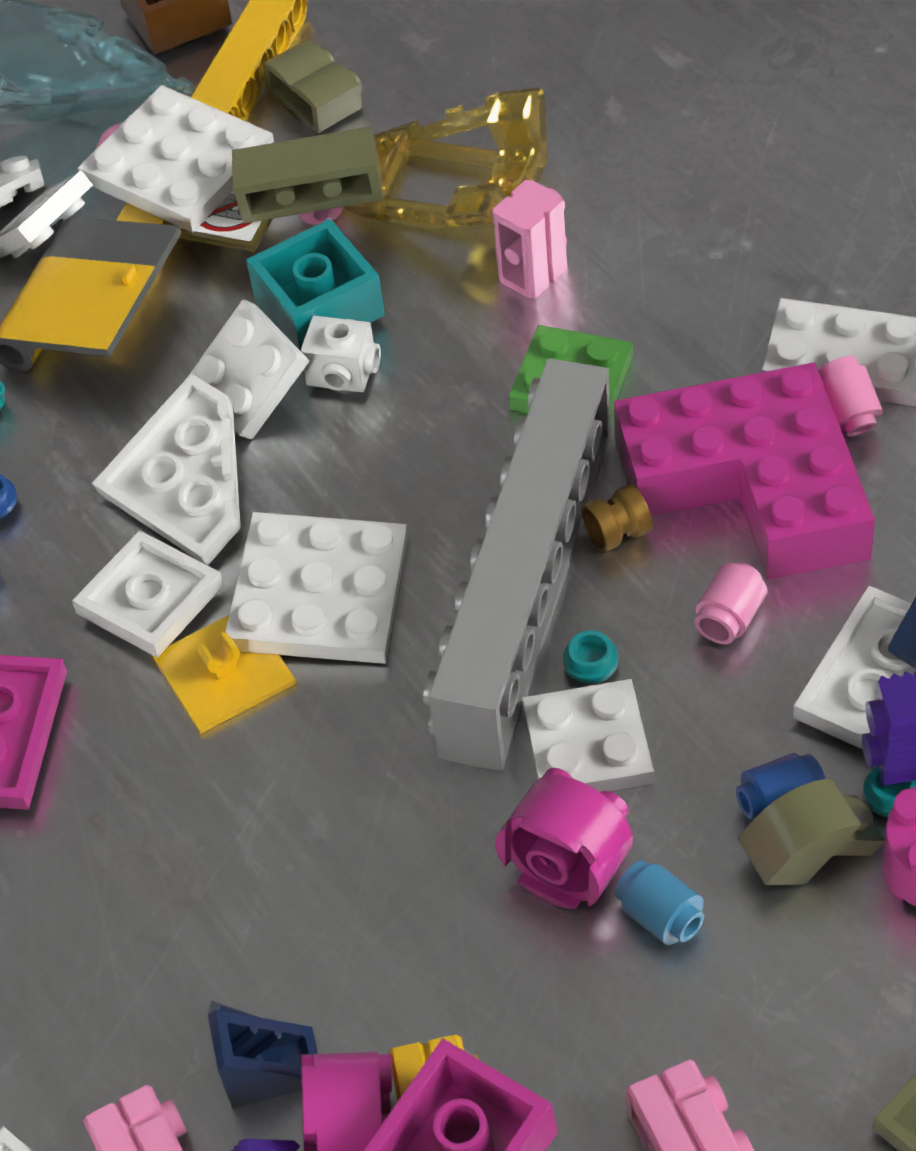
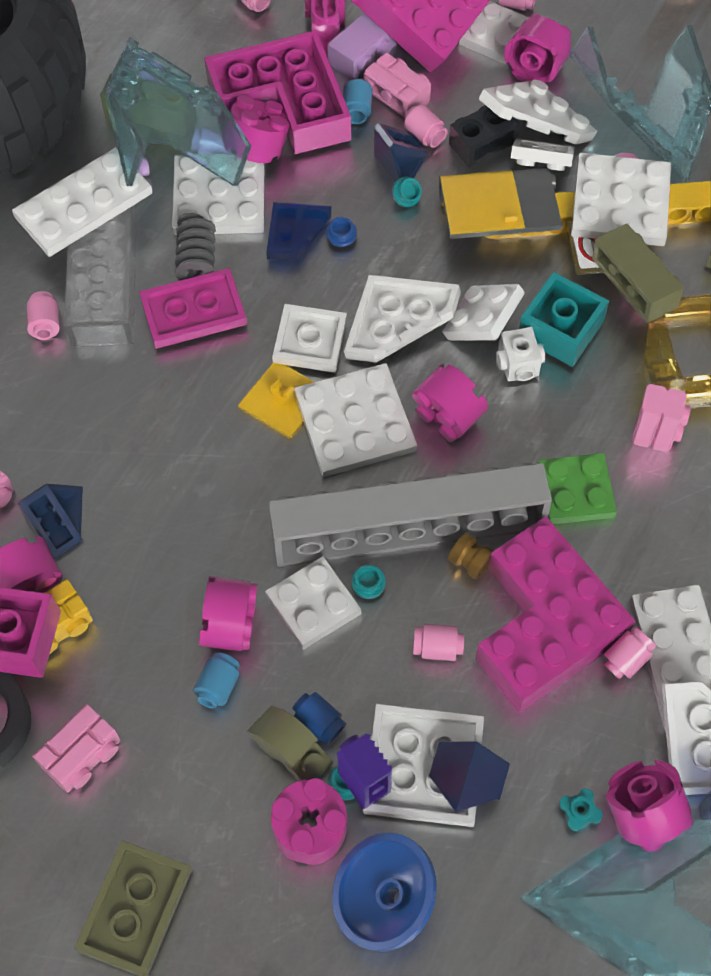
camera: 60 degrees right, 10 degrees up
none -> dark pink brick [412,363,488,442]

